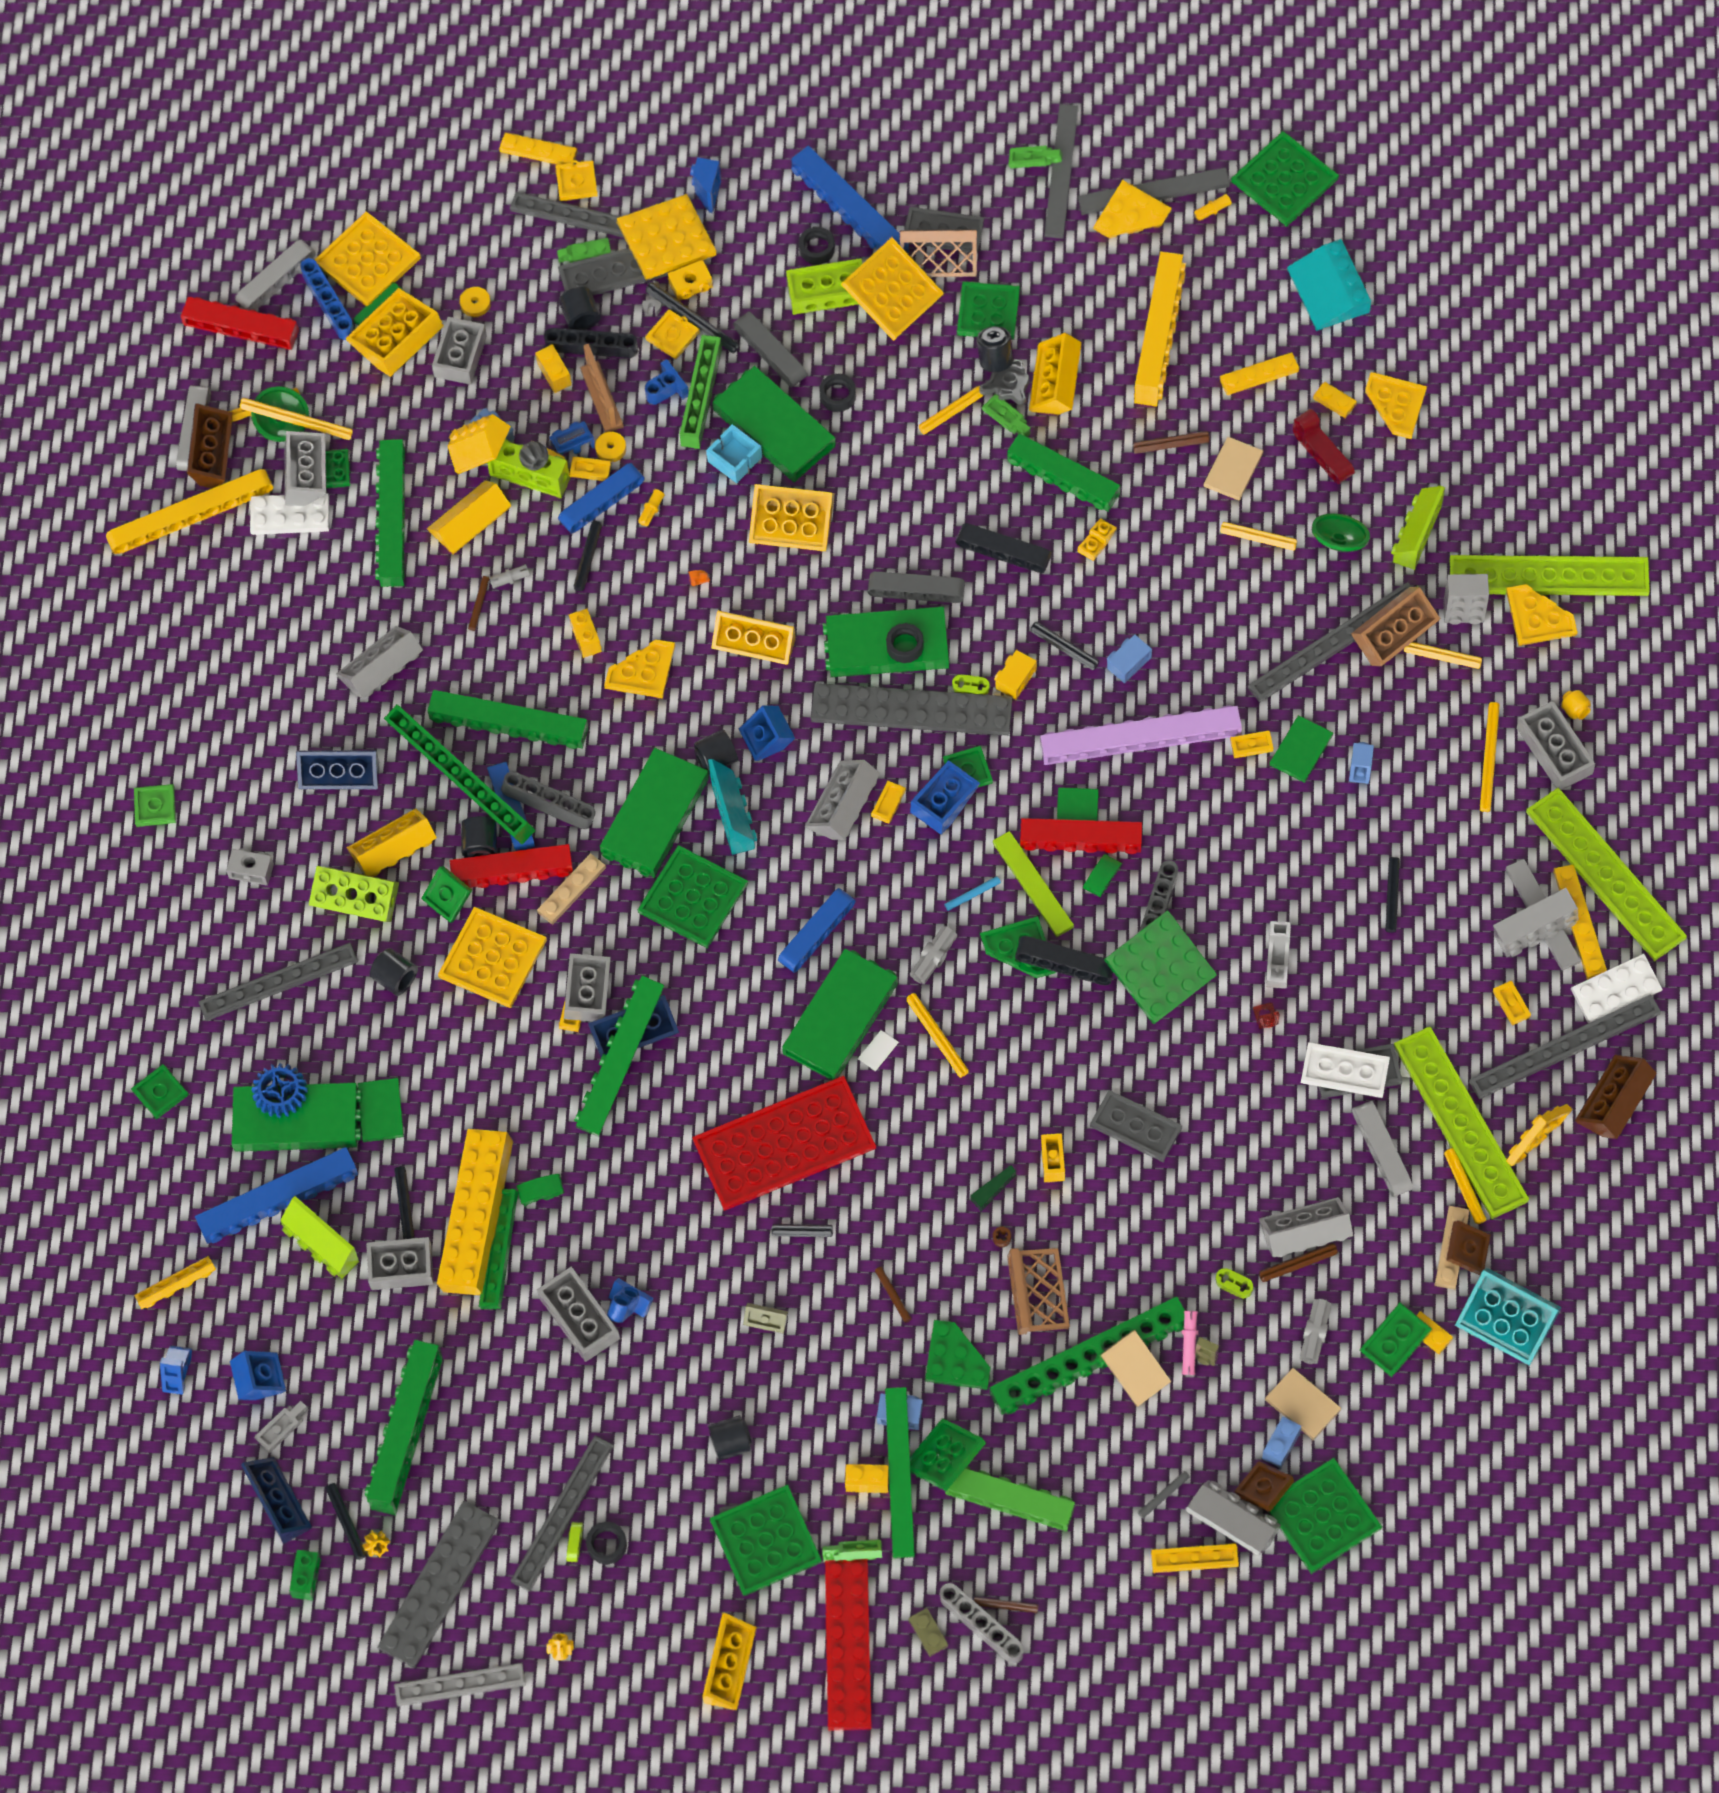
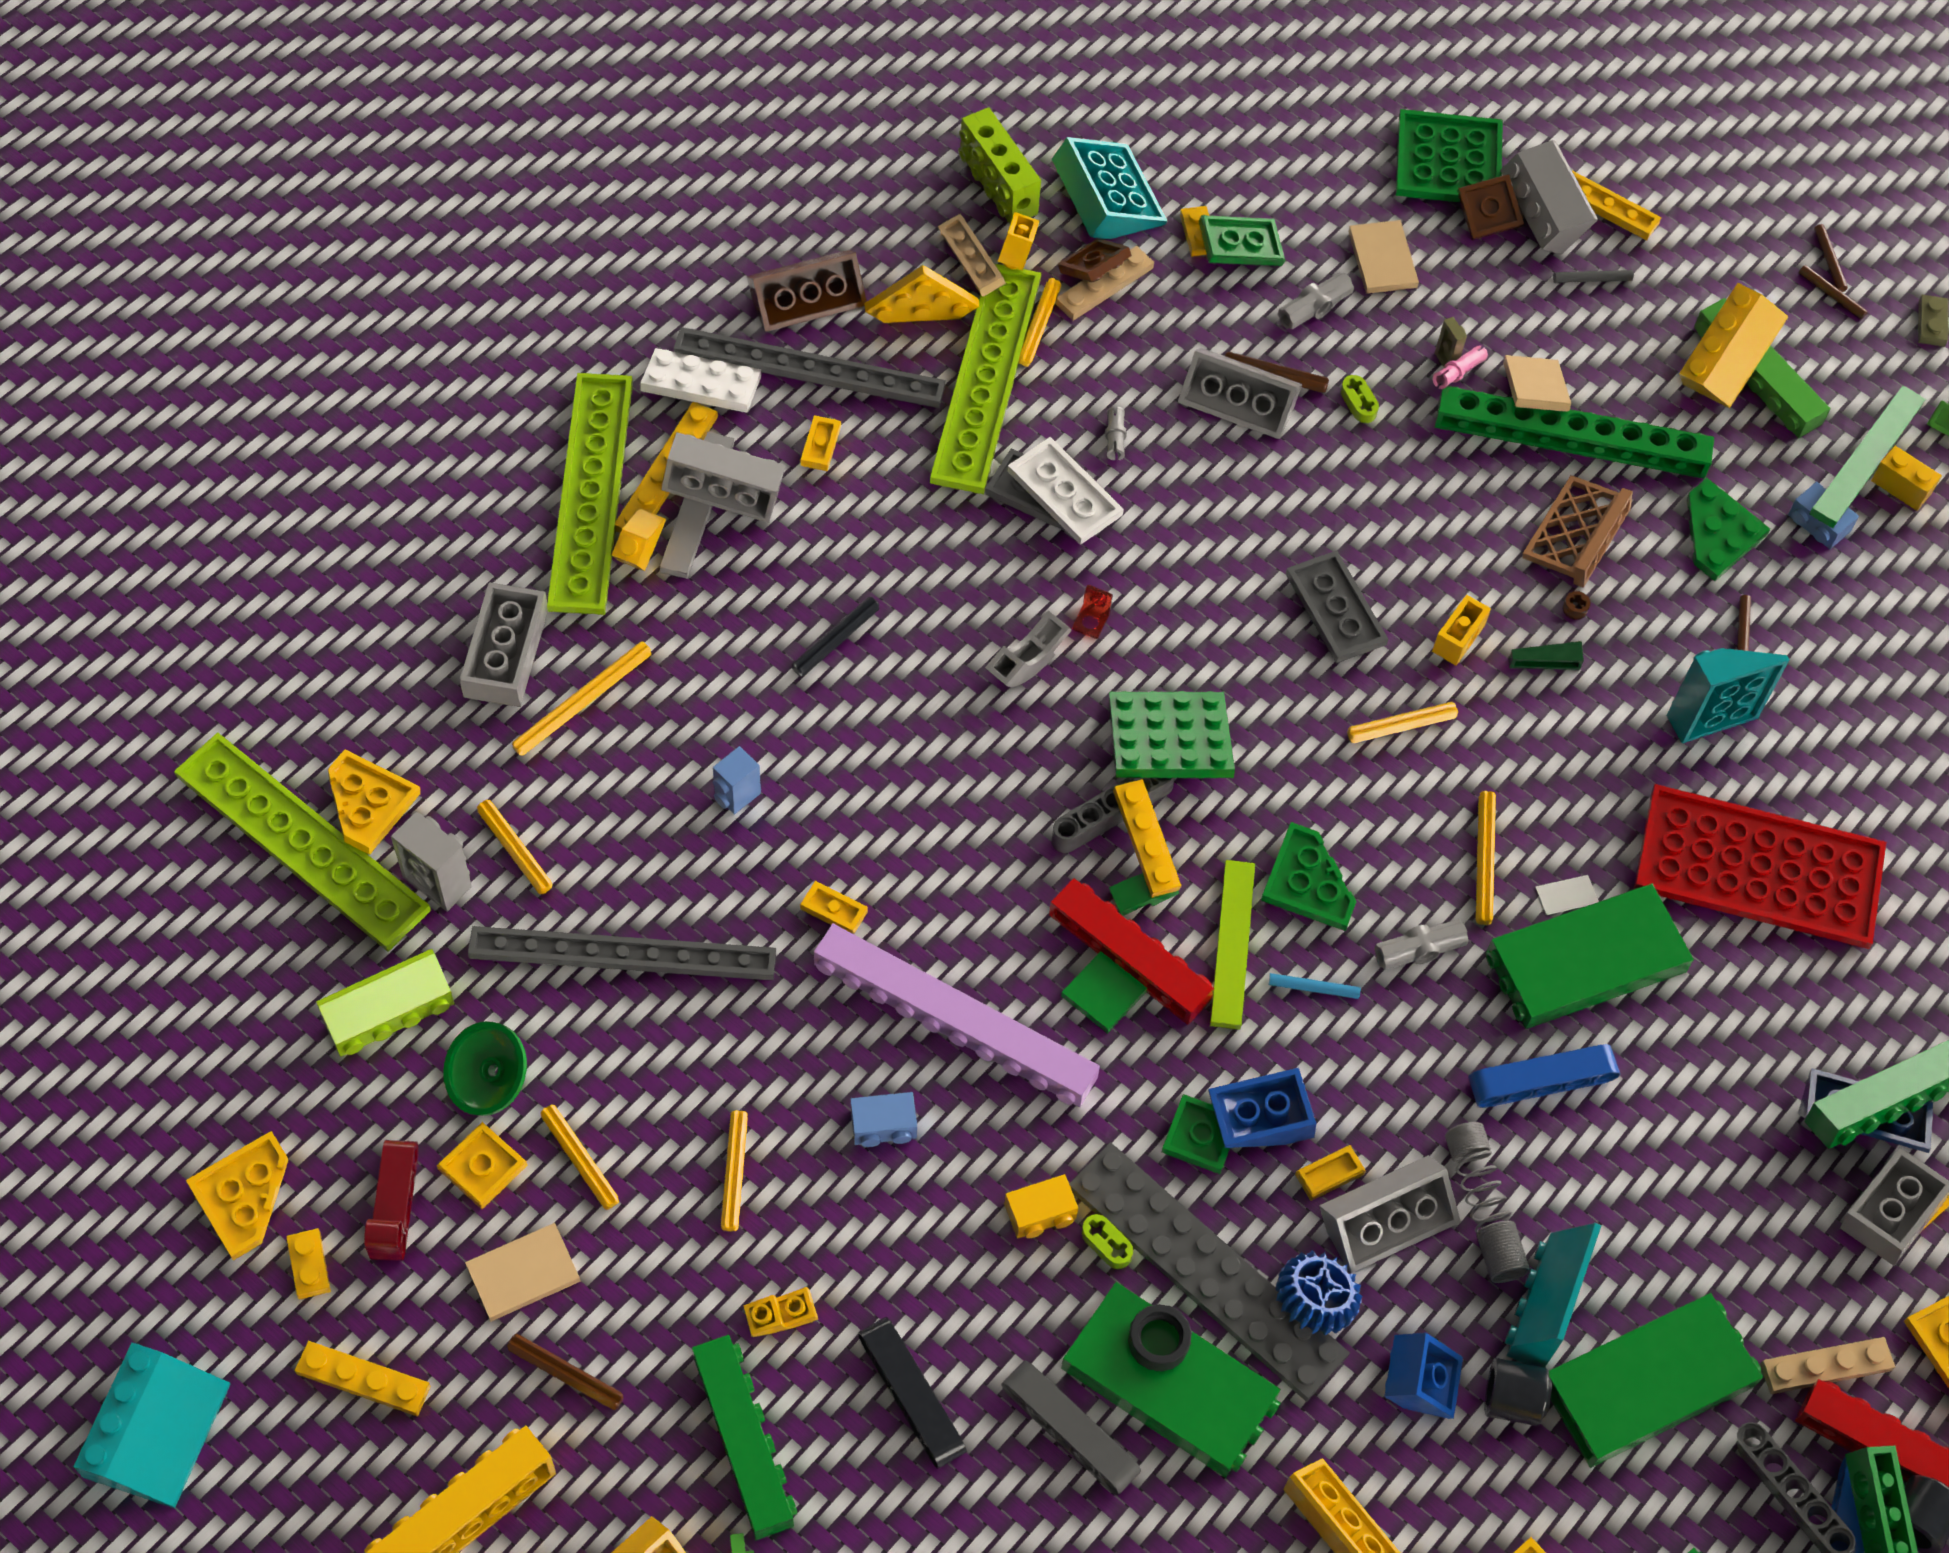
camera: 150 degrees left, 5 degrees down
green plate [637,845,748,949] -> none
plate [743,1303,788,1334] -> none
axle [772,1224,833,1237] -> none
green plate [910,1418,986,1491] -> none
light grey beam [940,1583,1023,1664] -> none
black beam [1015,936,1113,985] -> none
black axle [1030,622,1099,670] -> none
medium blue brick [1262,1416,1302,1469] -> none
green tile [1269,715,1333,783] -> none
medium nougat brick [1351,587,1440,666] -> none
light grey beam [1352,1101,1413,1197] -> none
yellow head [1561,690,1591,720] -> none
none -> yellow tile [436,1122,528,1209]
none -> yellow slope [612,509,666,571]
none -> yellow axle [721,1110,748,1231]
none -> tan plate [938,213,1006,297]
none -> lime brick [958,107,1041,224]
none -> yellow brick [998,212,1039,270]
none -> light grey pin [1105,406,1127,460]
none -> yellow plate [1113,779,1181,898]
none -> blue gear [1275,1250,1363,1336]
none -> yellow axle [1347,702,1458,743]
none -> light grey piece [1445,1122,1530,1283]
none -> teal slope [1666,648,1790,744]
none -> yellow slope [1679,283,1788,408]
none -> reddish brown bar [1814,224,1848,292]

